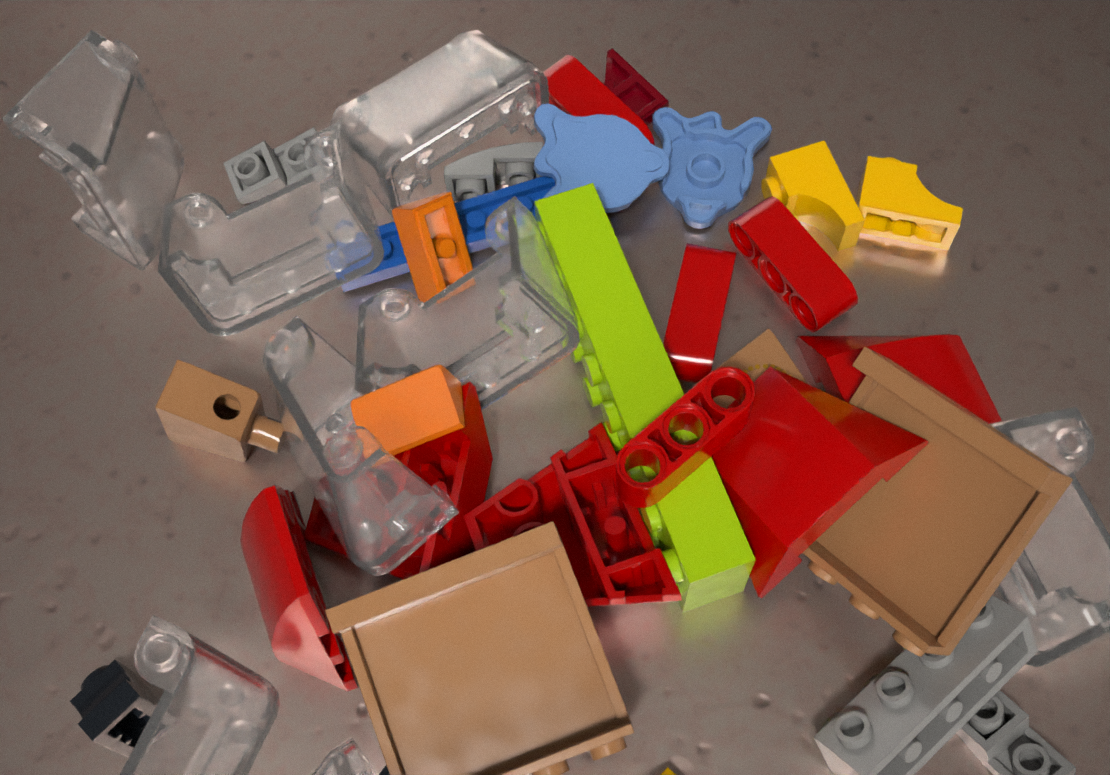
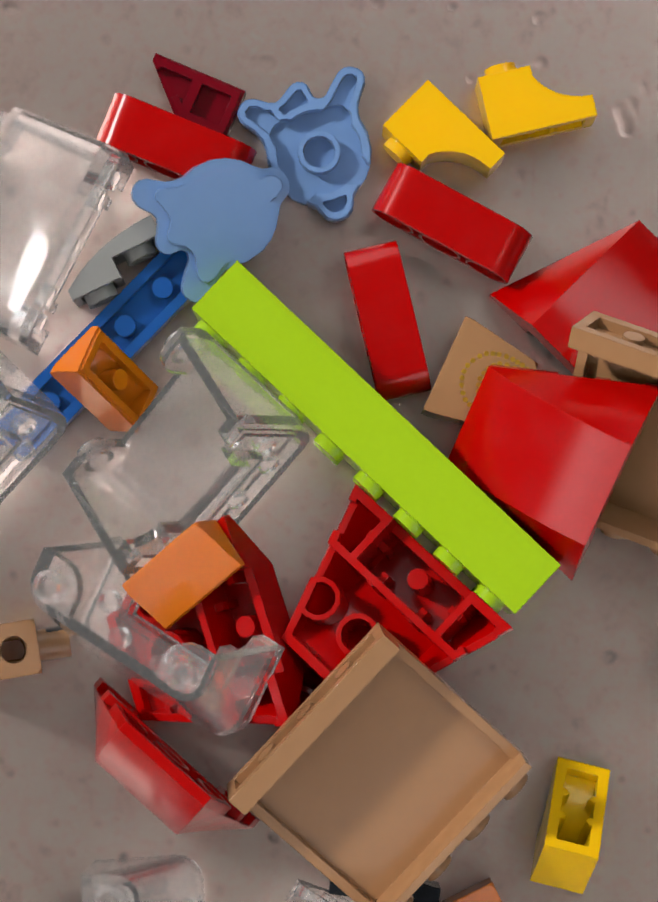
camera: 30 degrees left, 20 degrees up
red beam [615,366,755,508] -> none

